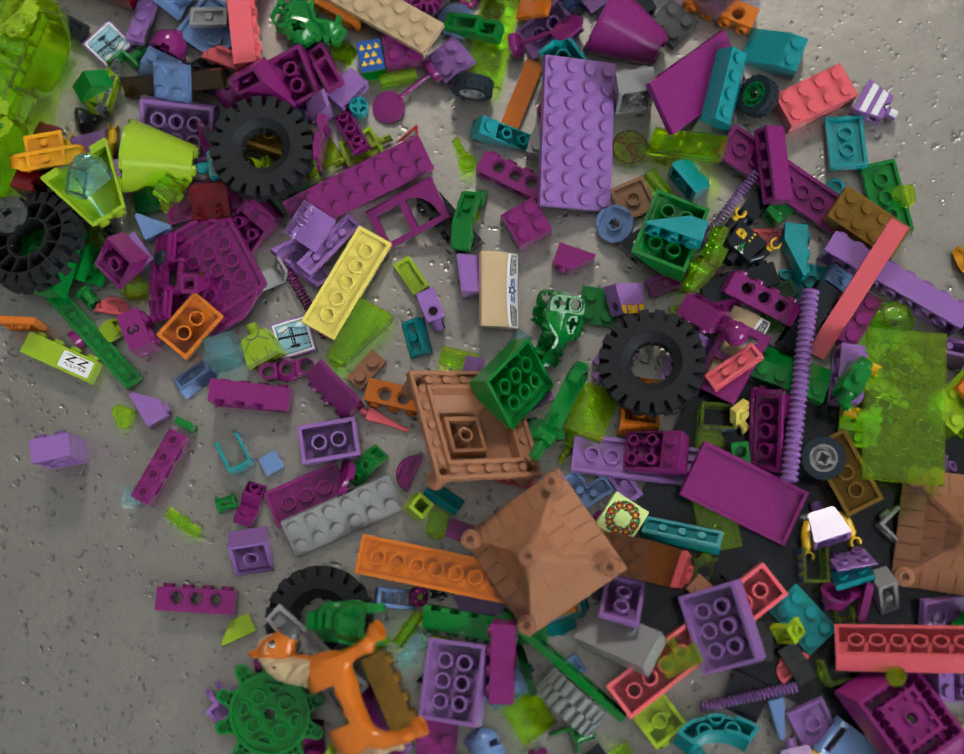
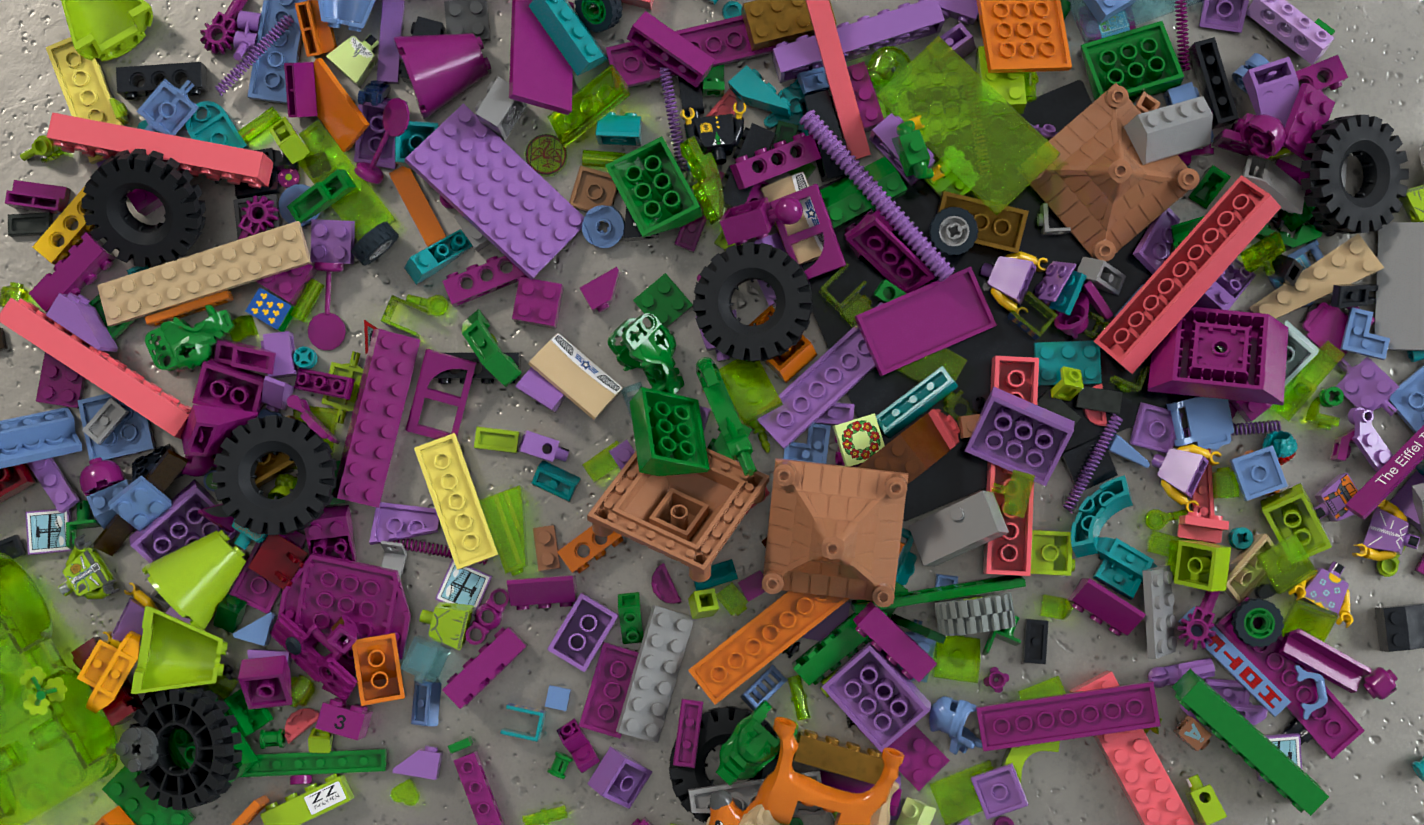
camera: 50 degrees left, 5 degrees up
clear light blue slope [65,153,114,200] -> none
green slope [72,69,114,103] -> none
black brick [74,107,96,133] -> none
clear neon green brick [151,173,191,213] -> none
coral tile [201,46,236,72] -> none
medium lavender hinge [283,200,336,253] -> none
medium lavender plate [296,213,361,278] -> none
magenta tile [337,459,356,495] -> none
coral piece [359,407,409,432] -> none
clear light blue plate [394,626,428,670] -> none
magenta tile [408,587,428,607] -> none
medium lavender slope [598,576,646,628] -> none
medium lavender torso [603,282,644,321] -> none
magenta slope [623,431,690,475] -> none
teal slope [643,215,709,250] -> none
coral tile [704,342,764,392] -> none
light yellow plate [730,398,750,435] -> none
clear neon green plate [886,667,907,687] -> none
none -> clear neon green piece [381,295,430,338]
none -> magenta tile [673,698,704,768]

